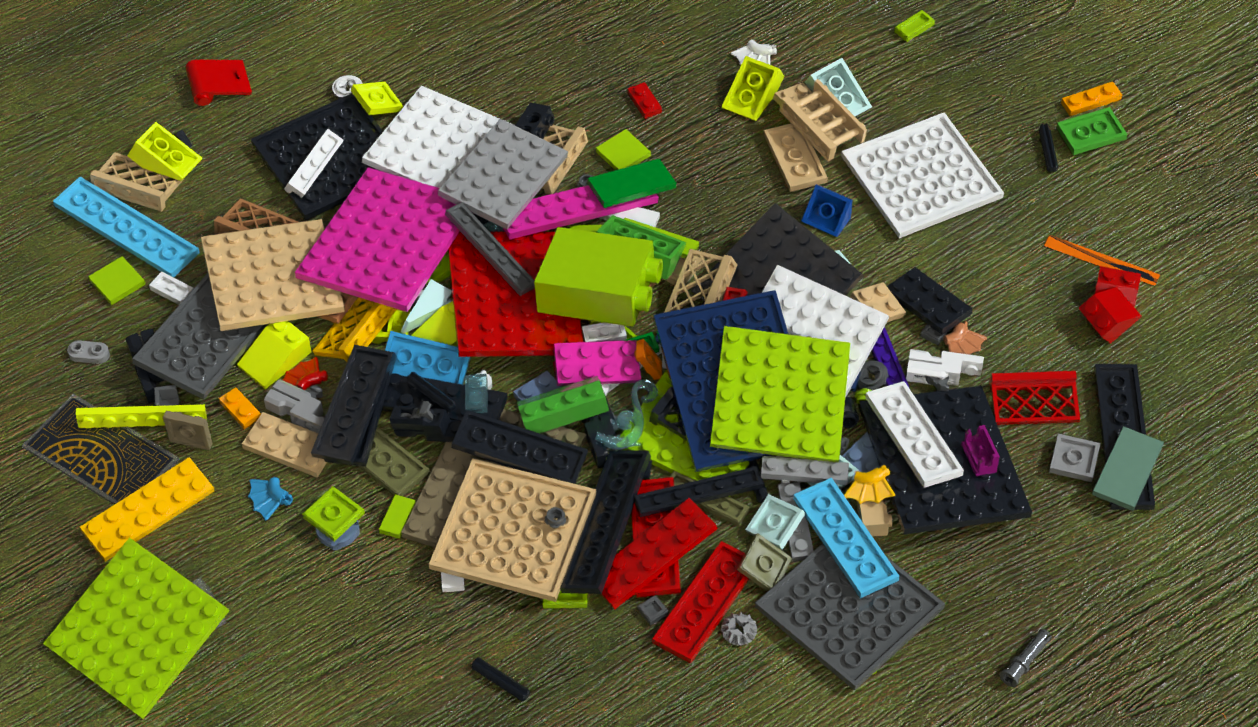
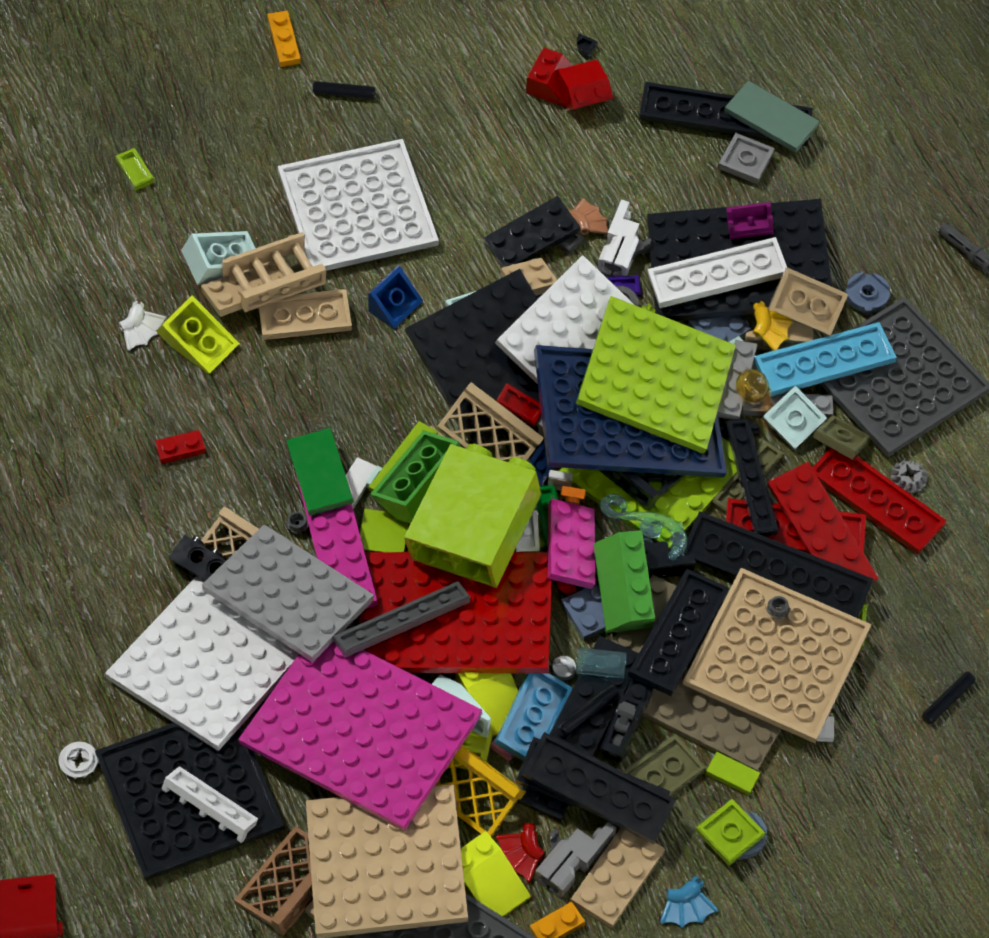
camera: 85 degrees left, 5 degrees up
neon yellow plate [351,82,403,115] -> none
lime tile [596,129,651,170] -> none
dark grey tile [637,595,669,626] -> none
red fence [989,371,1080,425] -> none
orange sticker [1044,235,1160,286] -> none
bright green plate [1056,107,1127,155] -> none
none -> black tile [577,33,598,60]
none -> clear yellow hair [736,369,769,404]
none -> tan plate [768,268,848,335]
none -> sand blue plate [845,272,890,316]

